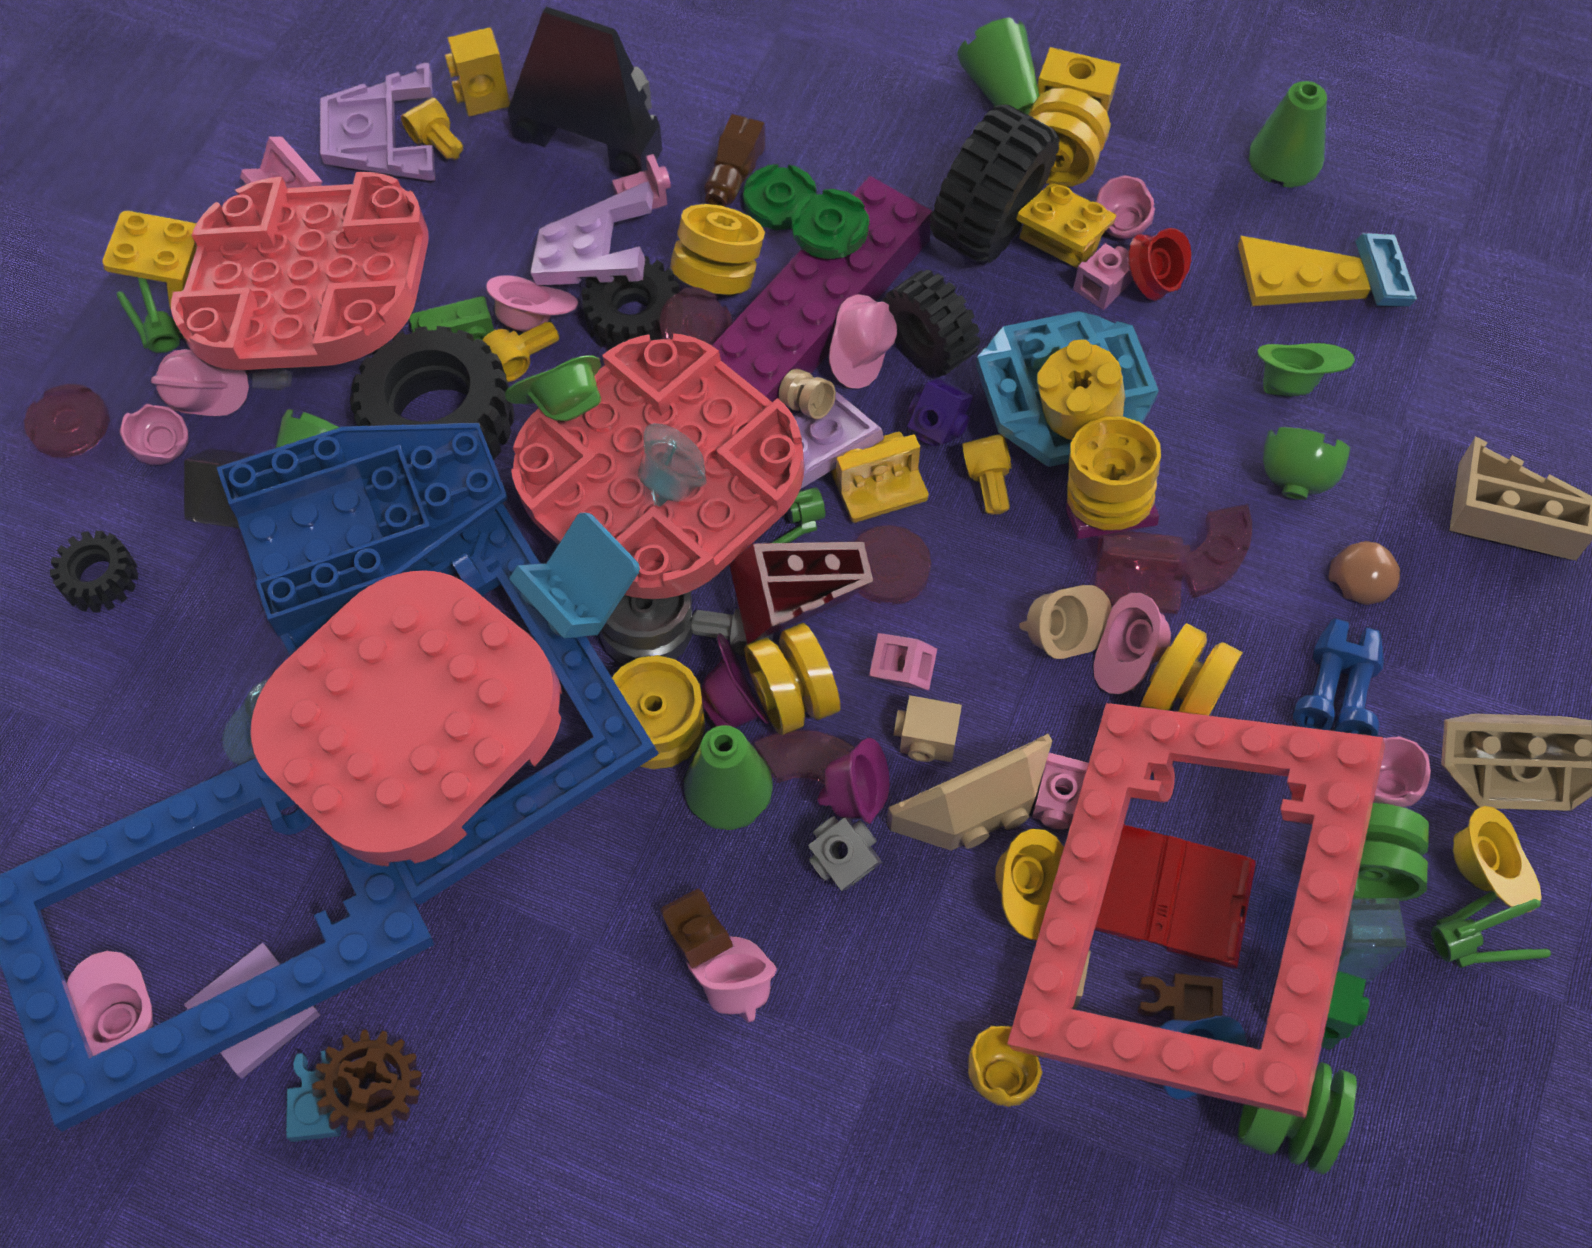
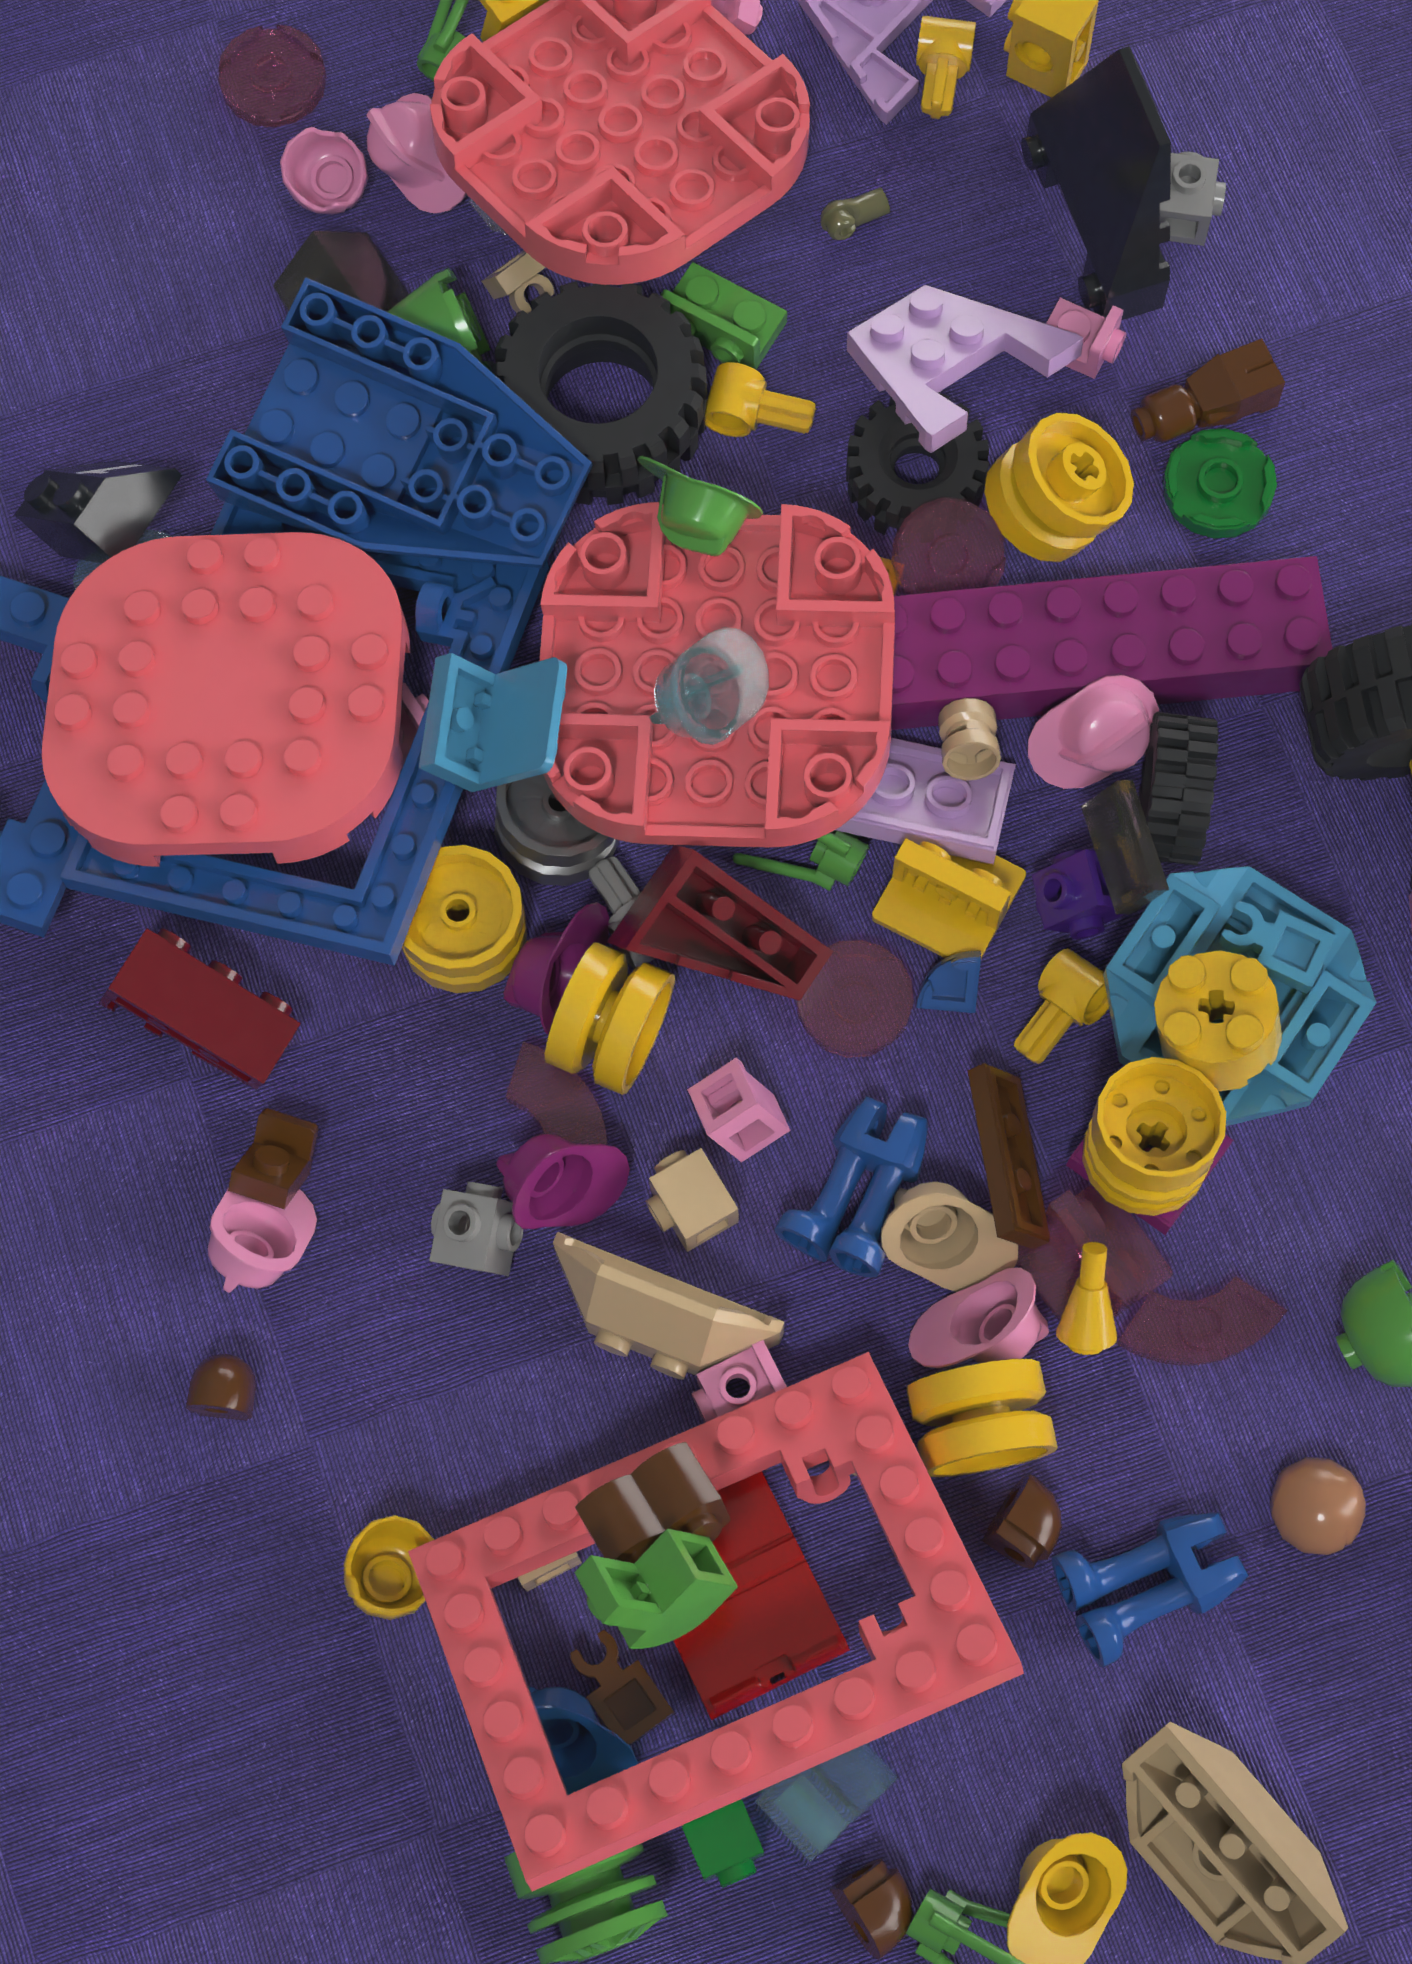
camera: 50 degrees right, 10 degrees up
black tyre [50,530,139,613] -> none
bright pink piece [486,275,578,332] -> none
bright green cone [684,725,773,830] -> none
green tile [791,189,870,259] -> none
yellow piece [995,829,1064,940] -> none
bright green wheel [1353,803,1429,902] -> none
bright pink hair [1373,736,1431,807] -> none
none -> black slope [14,461,182,563]
none -> dark red wedge [98,928,301,1090]
none -> reddish brown piece [186,1354,256,1421]
none -> tan tile [481,250,554,314]
none -> bright green brick [574,1529,738,1649]
none -> reddish brown brick [575,1442,731,1563]
none -> blue piece [775,1096,928,1278]
none -> olive arm [820,187,890,240]
none -> reddish brown piece [830,1858,912,1960]
none -> blue tile [916,951,981,1013]
none -> reddish brown tile [967,1063,1050,1249]
none -> reddish brown piece [981,1473,1062,1569]
none -> yellow cone [1056,1242,1117,1355]
none -> clear smoke tile [1081,780,1169,915]

